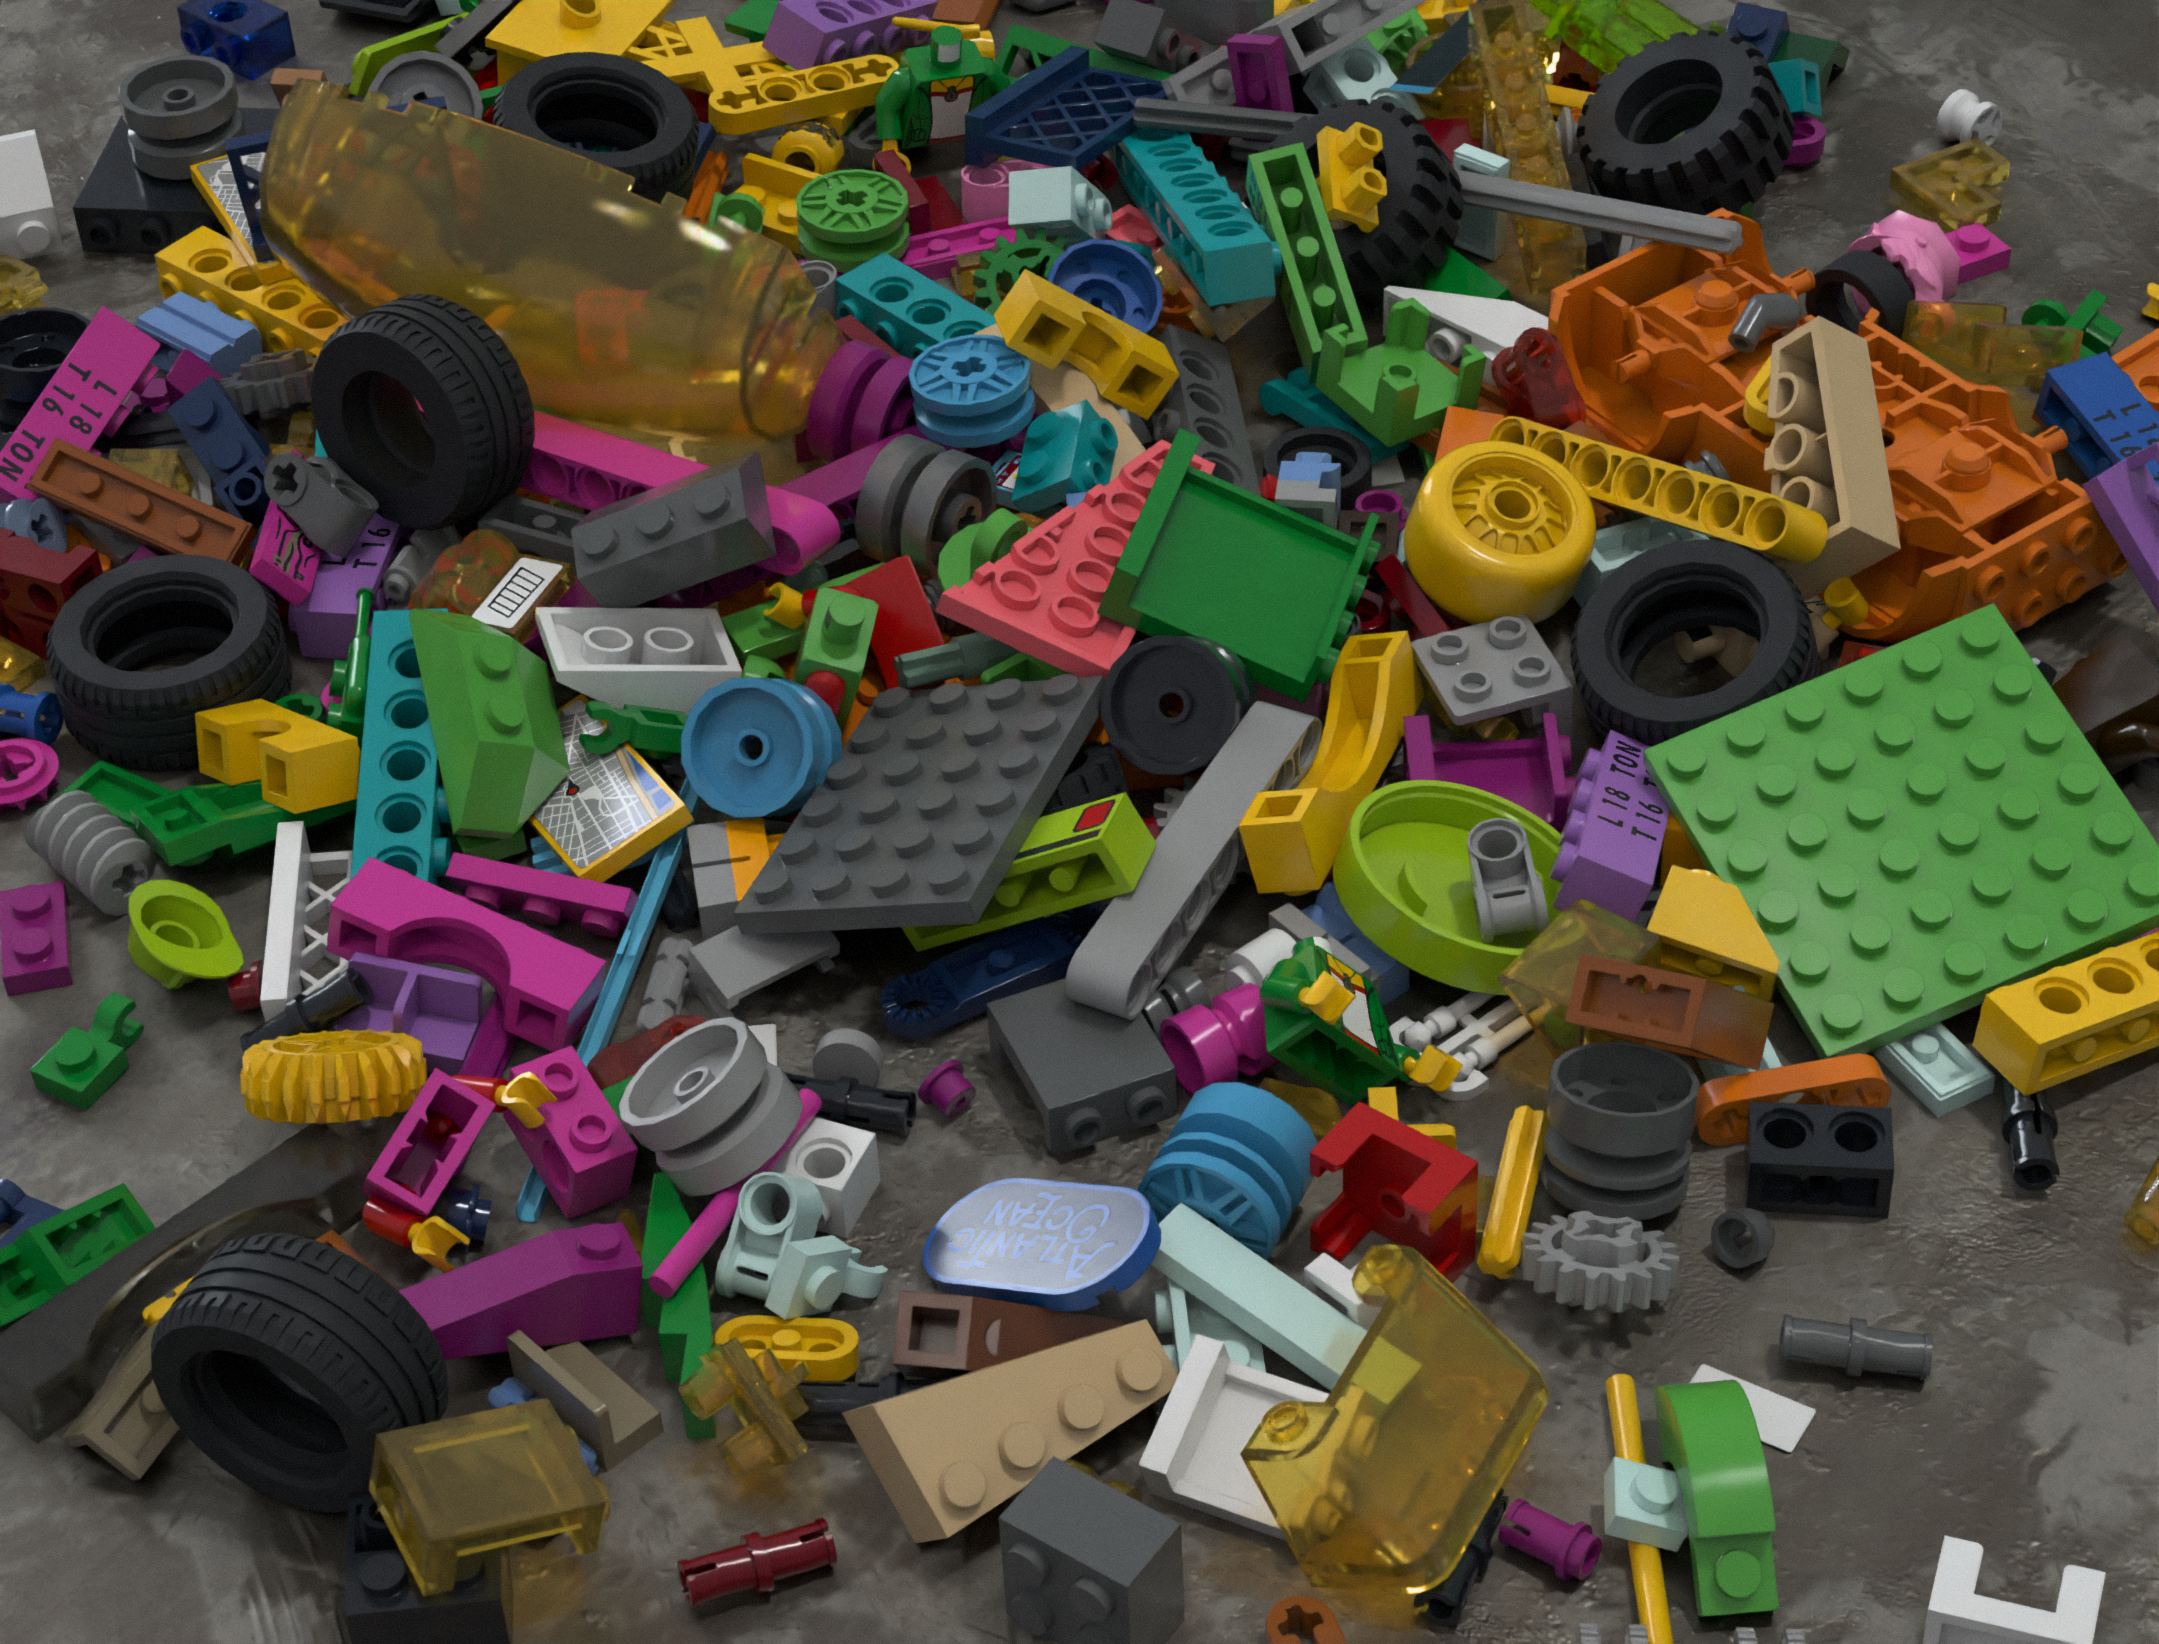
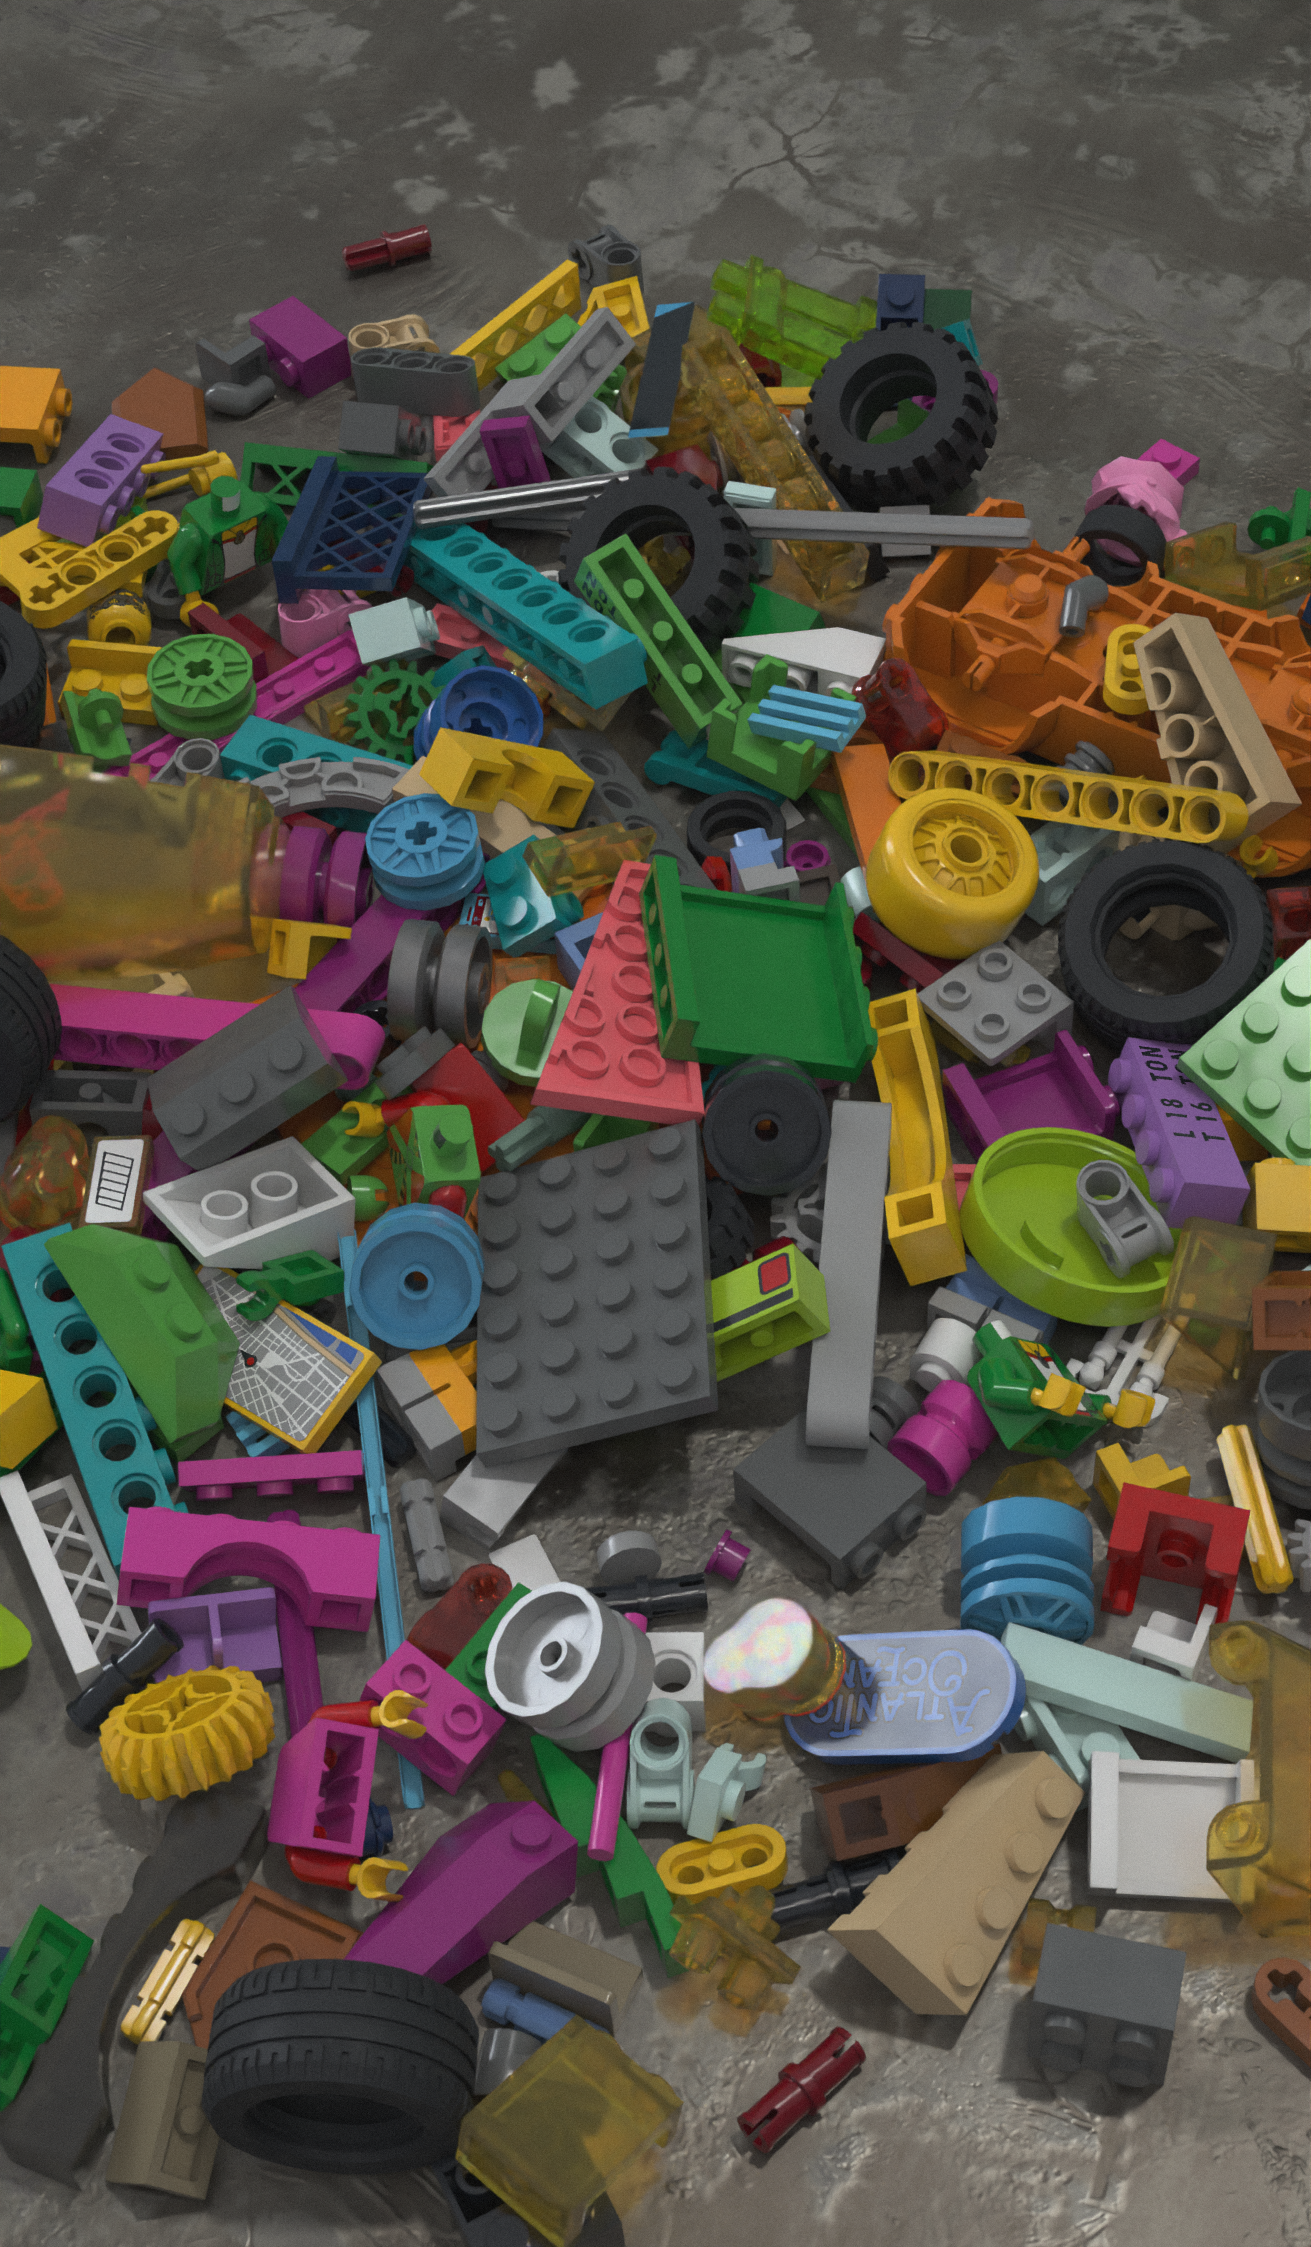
camera: 20 degrees left, 10 degrees up
dark red piece [228,960,264,1013] -> none
dark blue plate [881,901,1109,1038] -> none
yellow hips [1315,122,1387,233] -> none
clear yellow plate [1889,137,2010,232] -> none
white wheel [1936,89,2004,154] -> none
none -> light grey tile [195,757,409,845]
none -> yellow panel [267,918,352,979]
none -> dark grey plate [374,1026,455,1100]
none -> clear yellow panel [522,821,657,897]
none -> piece [703,1598,846,1721]
none -> medium azure tile [747,685,866,753]

